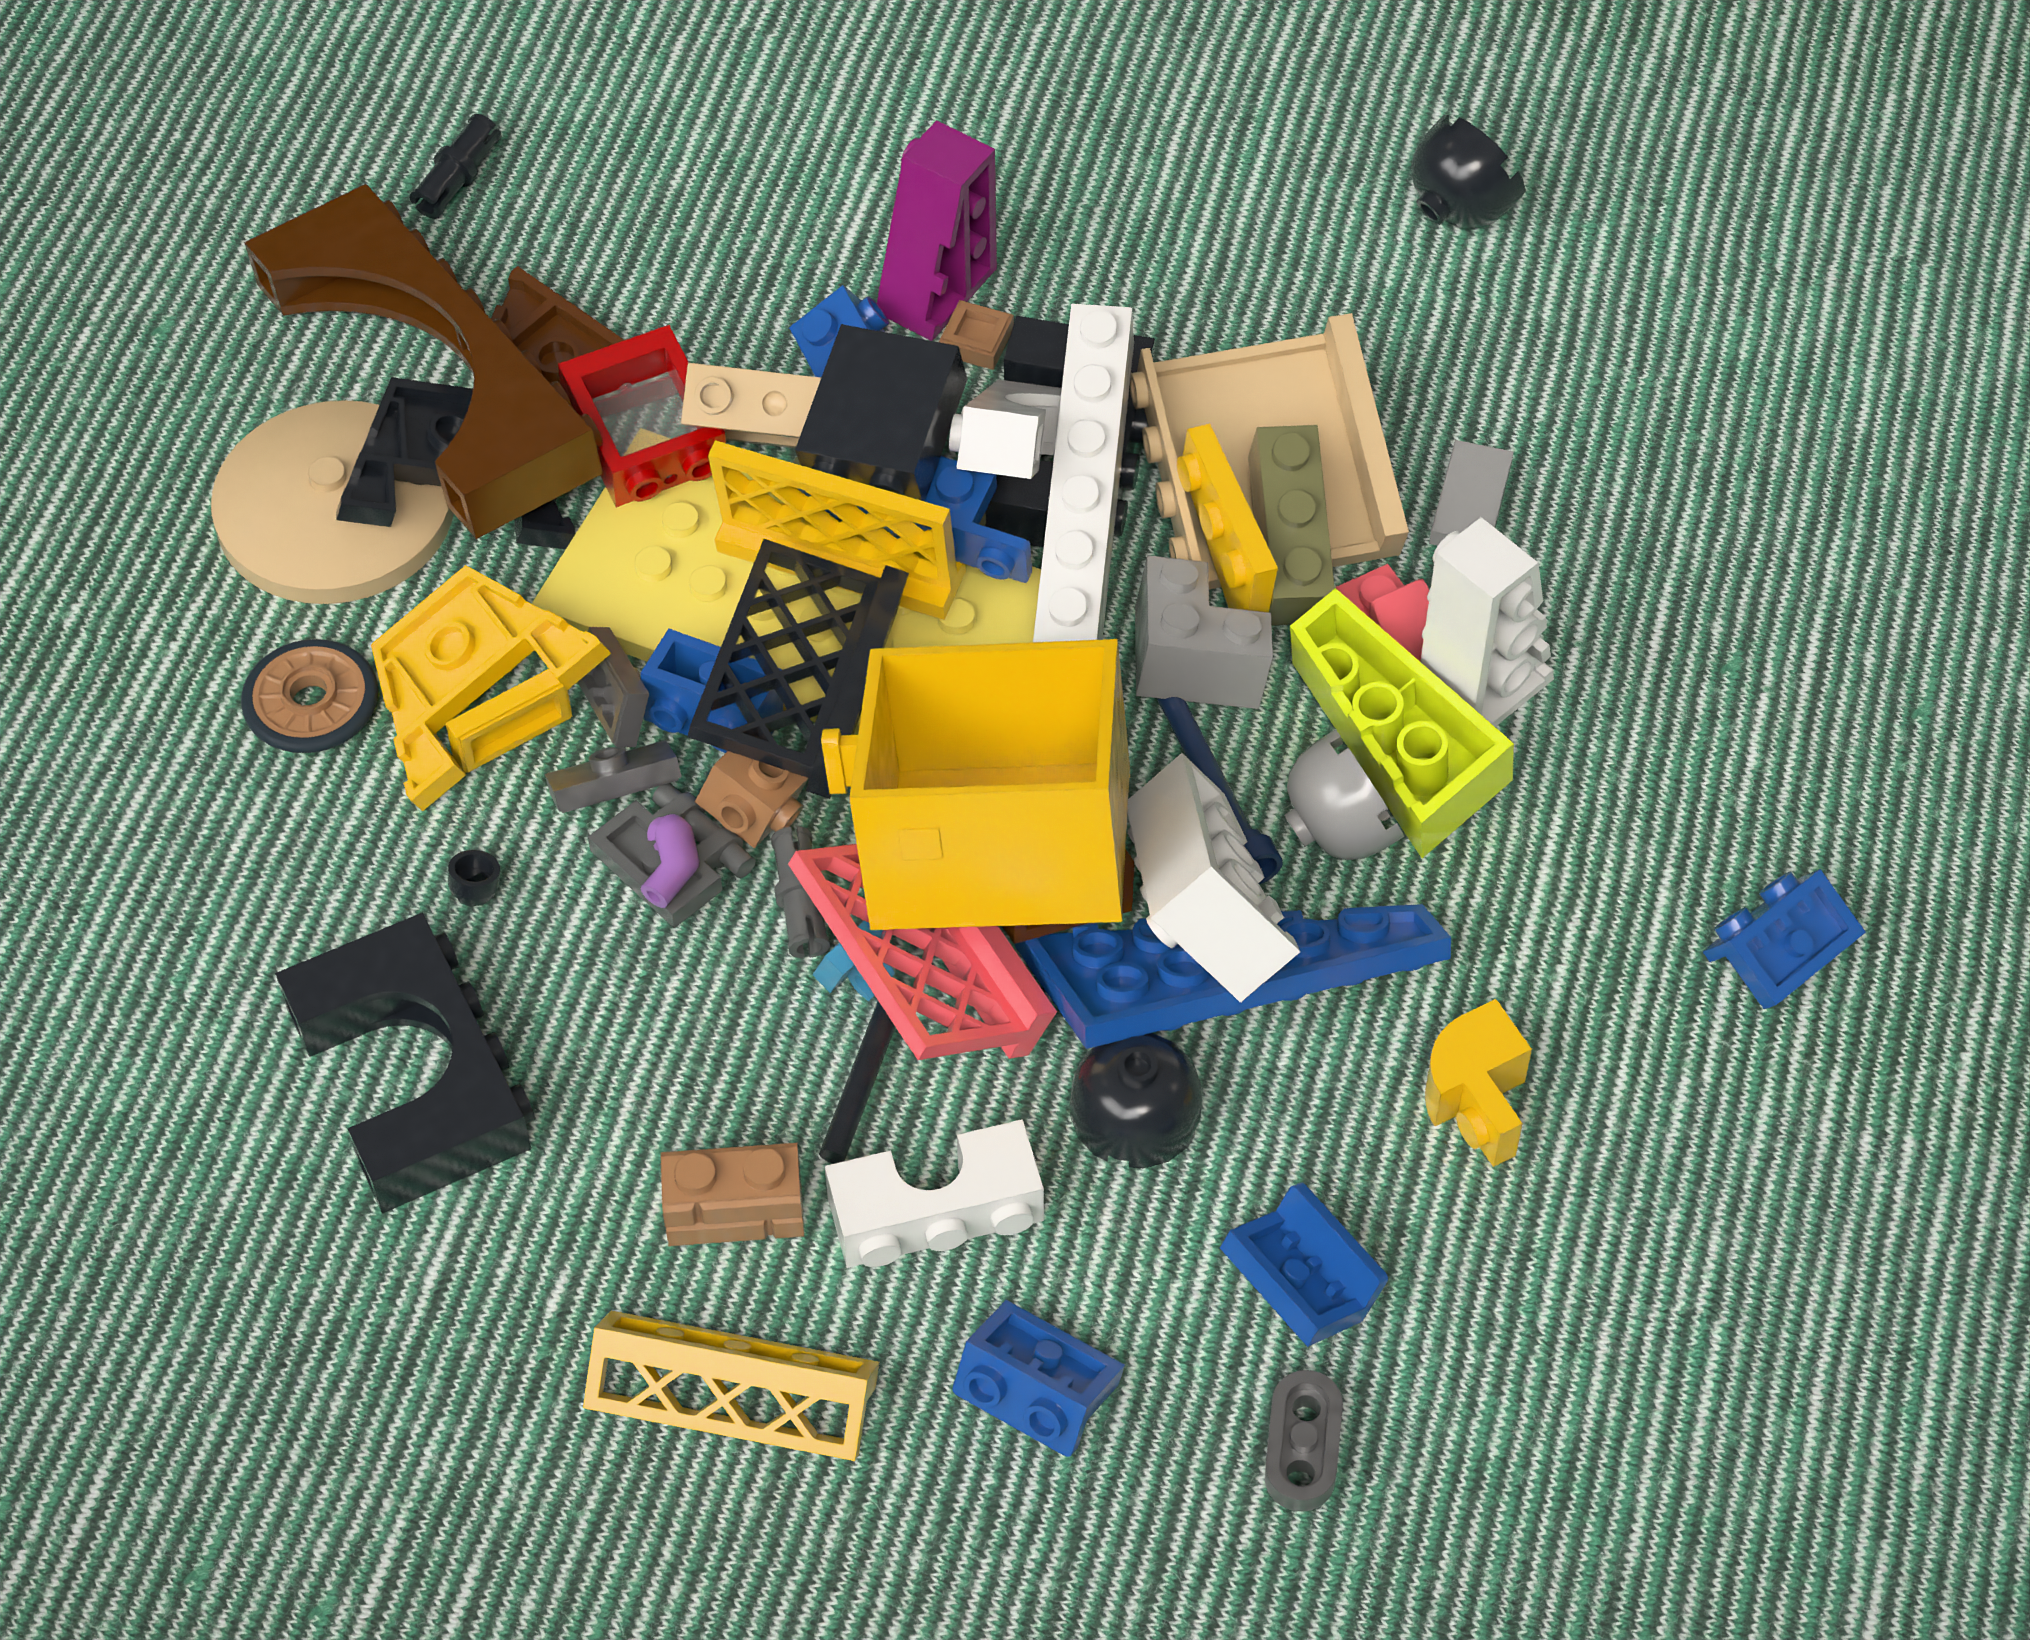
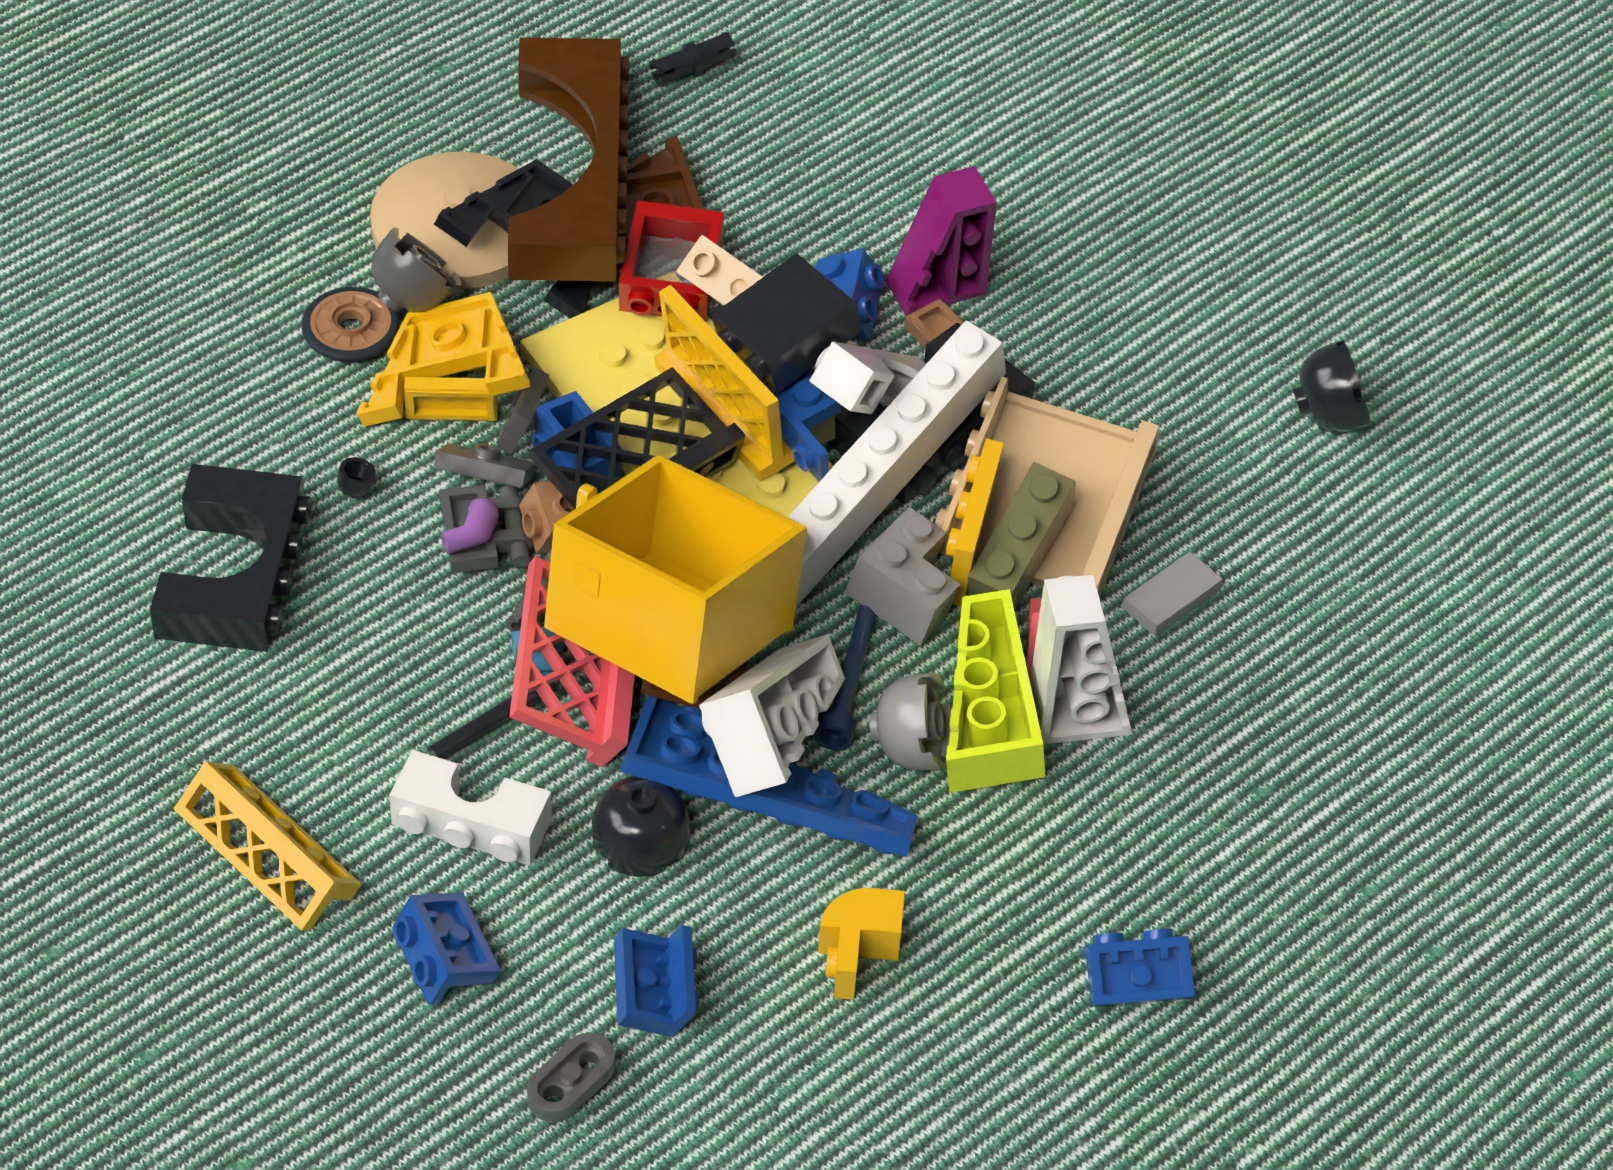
camera: 30 degrees right, 5 degrees down
medium nougat brick [661,1143,804,1246] -> none
none -> dark grey cylinder [371,227,462,313]

